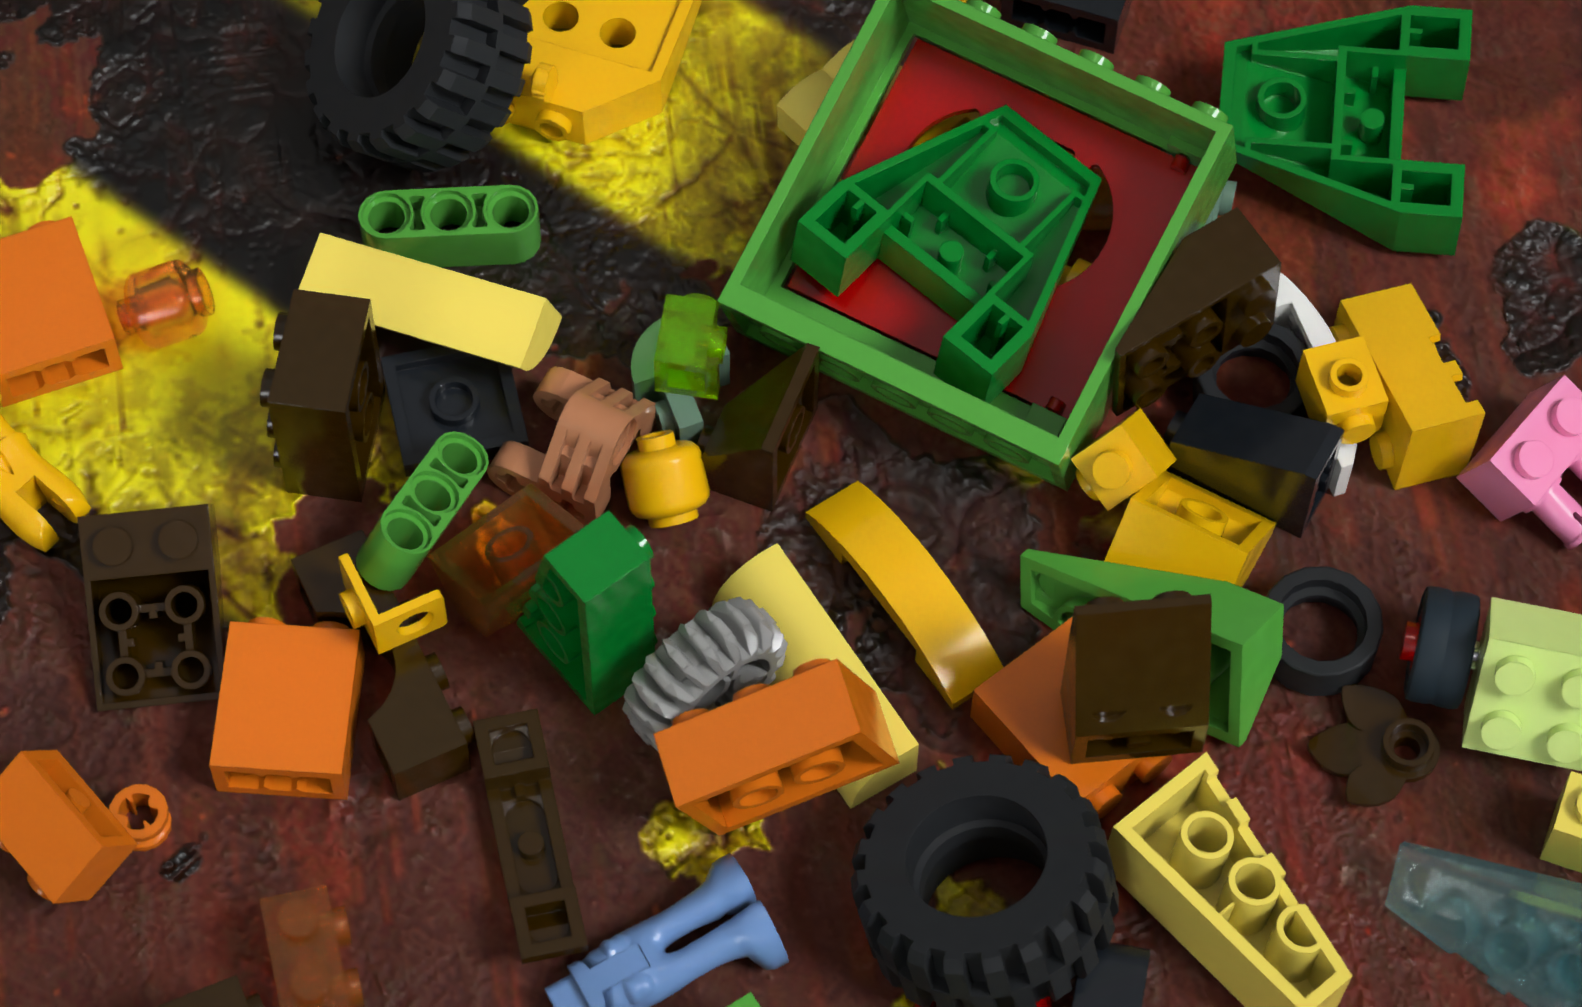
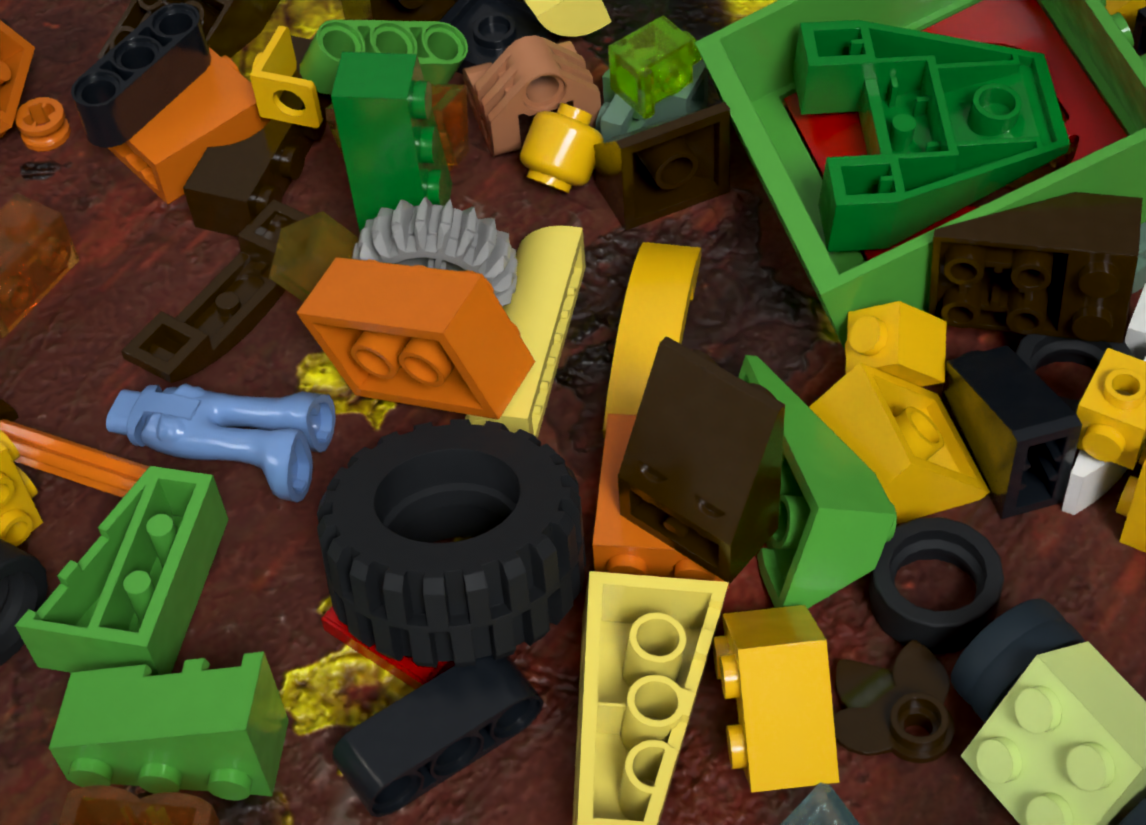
camera: 50 degrees right, 10 degrees down
none -> black beam [71,3,211,148]
none -> clear yellow brick [269,211,359,302]
none -> yellow brick [712,605,839,793]

